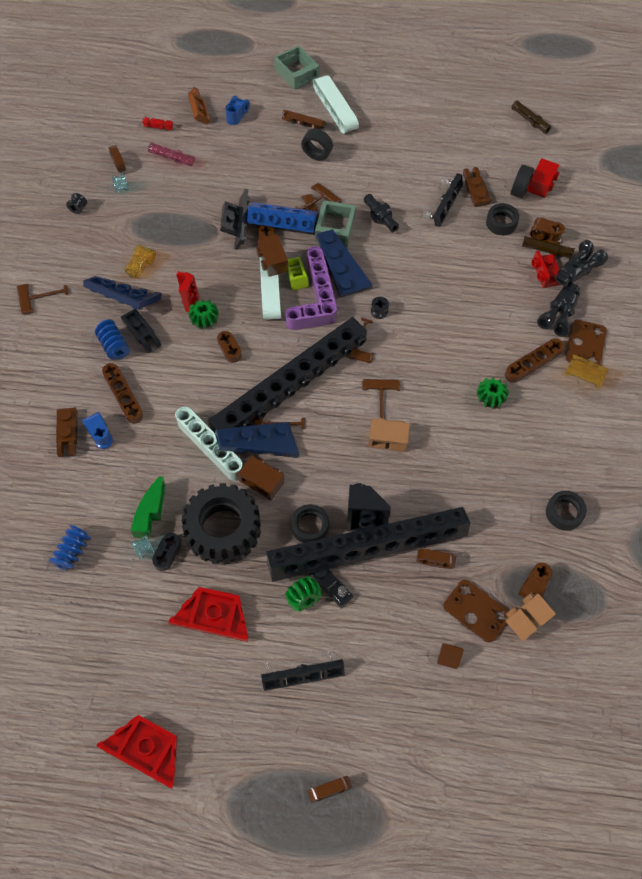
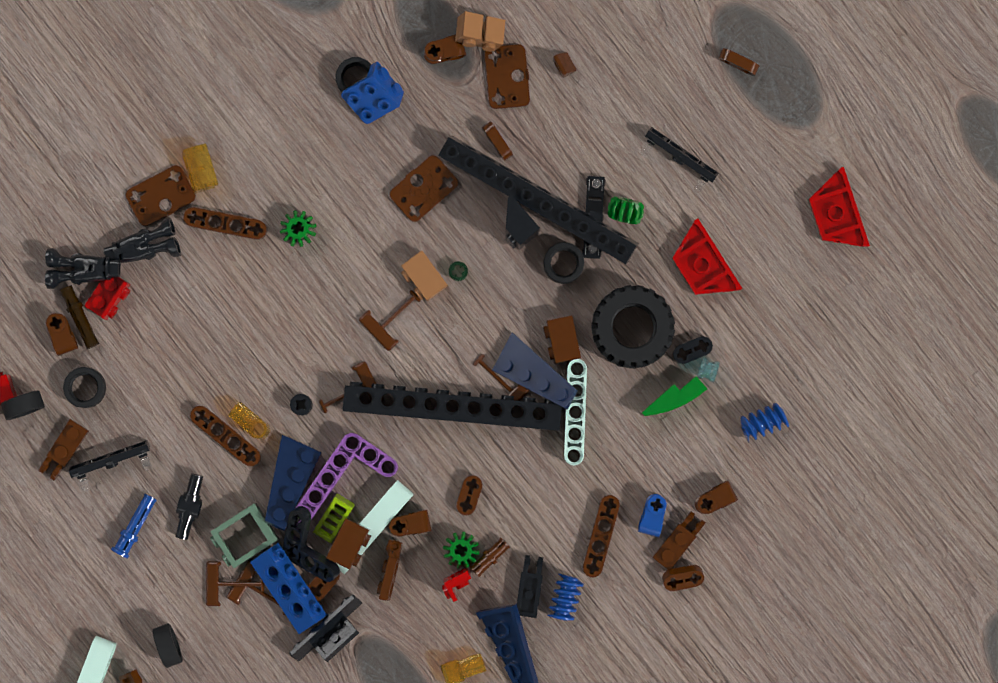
camera: 135 degrees left, 25 degrees up
none -> blue pin [111,494,157,559]
none -> reddish brown beam [190,406,261,466]
none -> clear yellow piece [228,401,270,440]
none -> black beam [283,506,340,582]
none -> blue bracket [341,61,404,124]
none -> reddish brown hinge [377,540,403,601]
none -> reddish brown piece [389,510,432,537]
none -> reddish brown axle [390,155,458,222]
none -> clear green bush [449,261,468,281]
none -> reddish brown pin [470,537,510,577]
none -> reddish brown beam [662,565,704,591]
none -> reddish brown piece [695,480,738,514]

